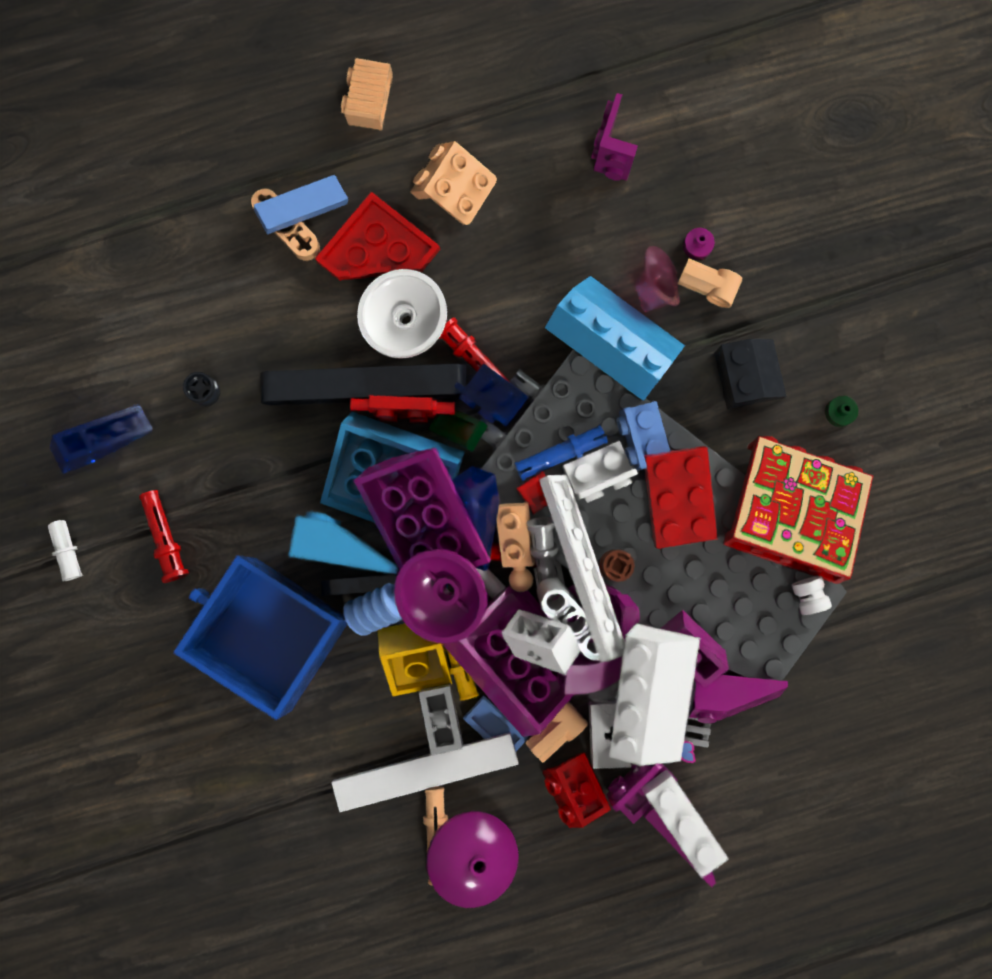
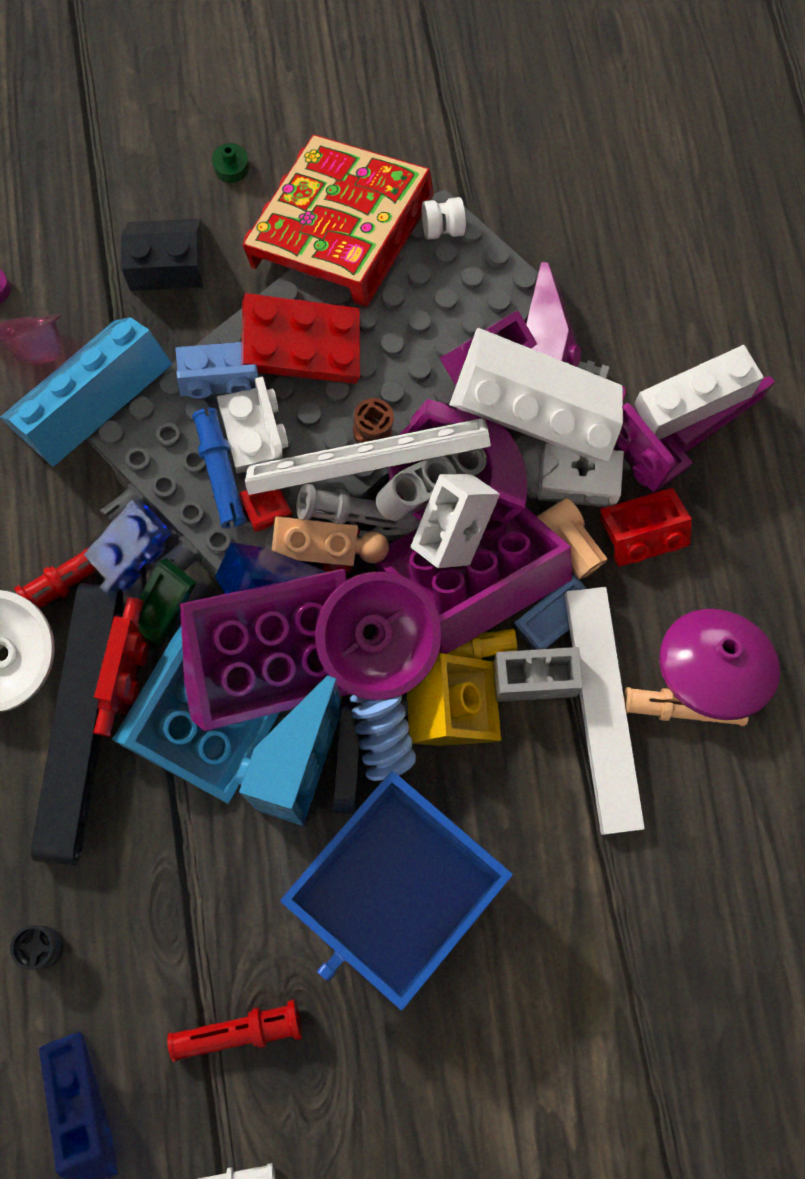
camera: 85 degrees left, 10 degrees down
light nougat piece [678,259,742,308] -> none

